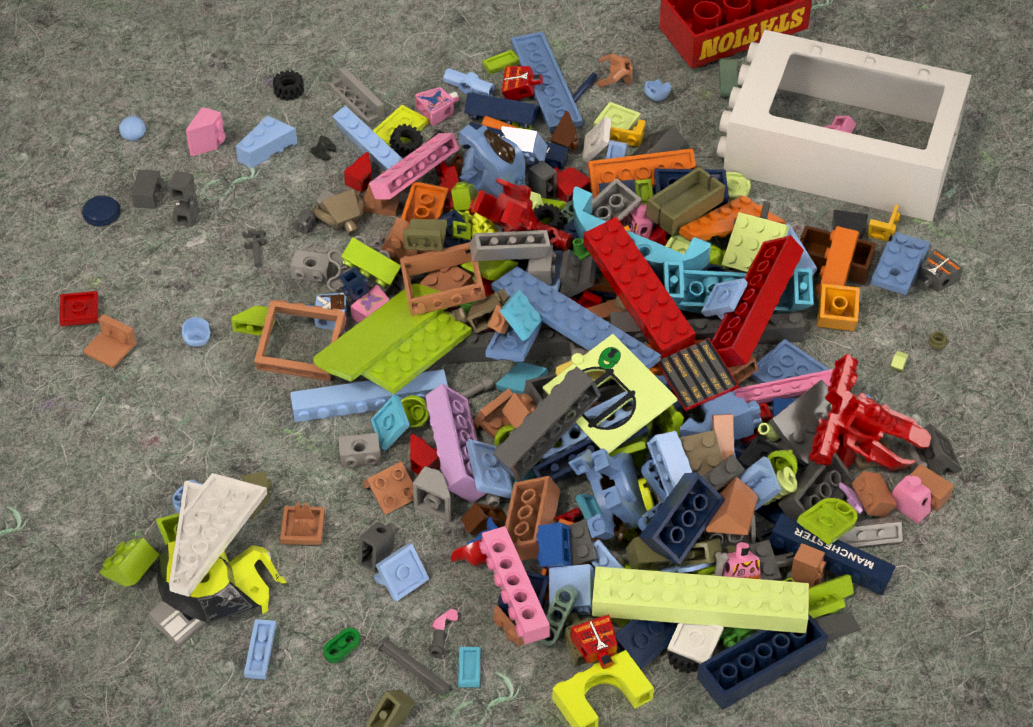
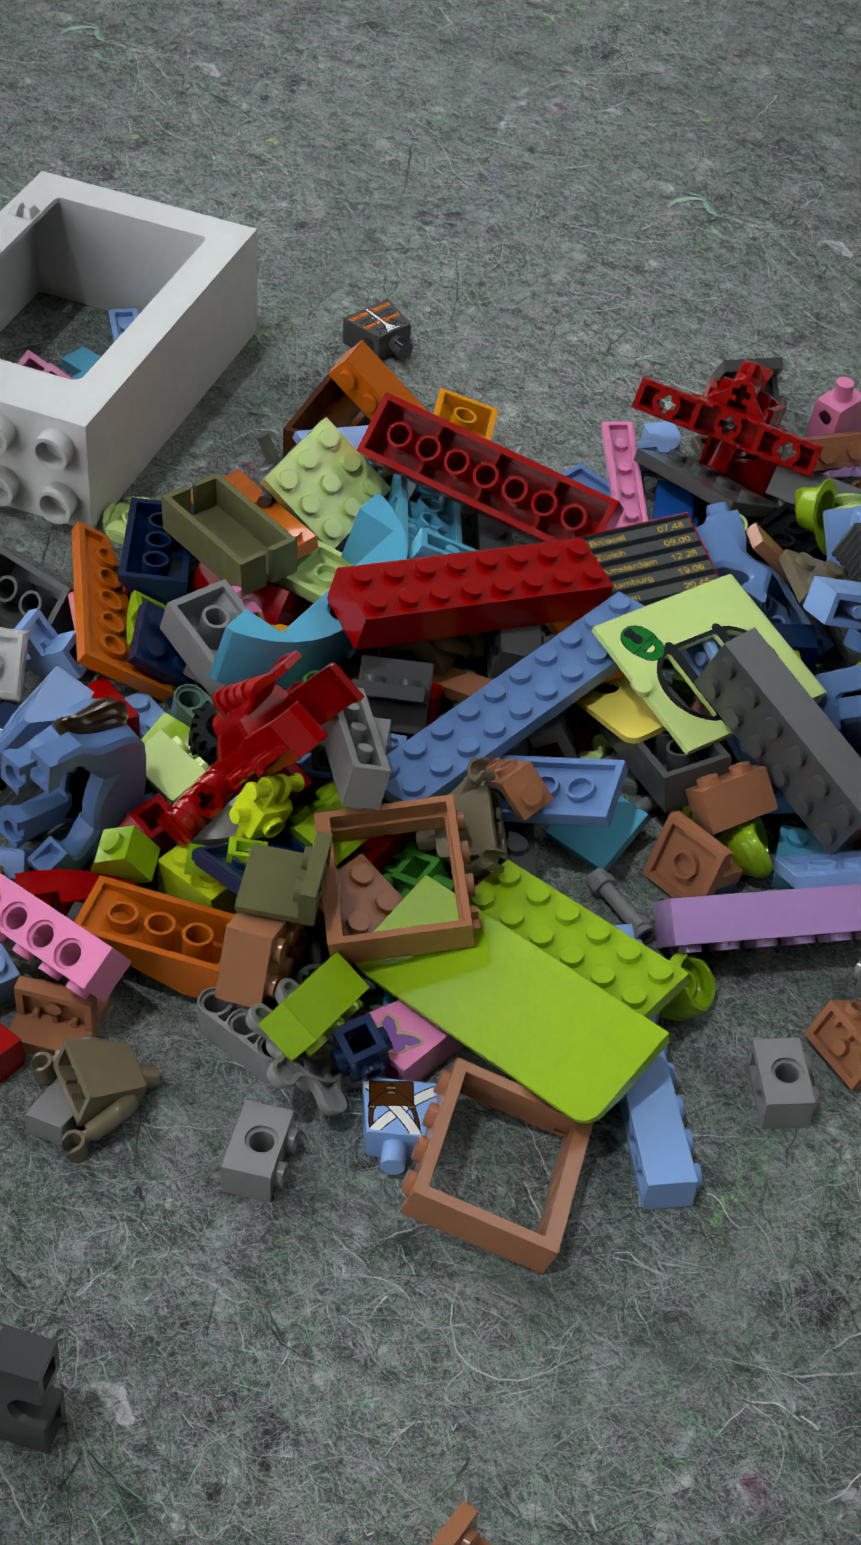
camera: 90 degrees left, 5 degrees down
light blue hair [182,317,211,347] -> none
lime slope [231,305,276,336] -> none
dark grey piece [242,229,267,268] -> none
dark grey bush [293,209,316,234] -> none
medium azure tile [371,395,410,450] -> none
red slope [410,434,441,475] -> none
medium azure plate [500,289,542,341] -> none
light blue bracket [701,278,748,320] -> none
black torso [832,210,868,240] -> none
yellow bracket [867,204,901,242] -> none
medium blue bracket [871,232,930,295] -> none
yellowish green piece [891,351,909,372] -> none
nougat brick [909,464,954,512] -> none
olive plate [928,331,948,349] -> none

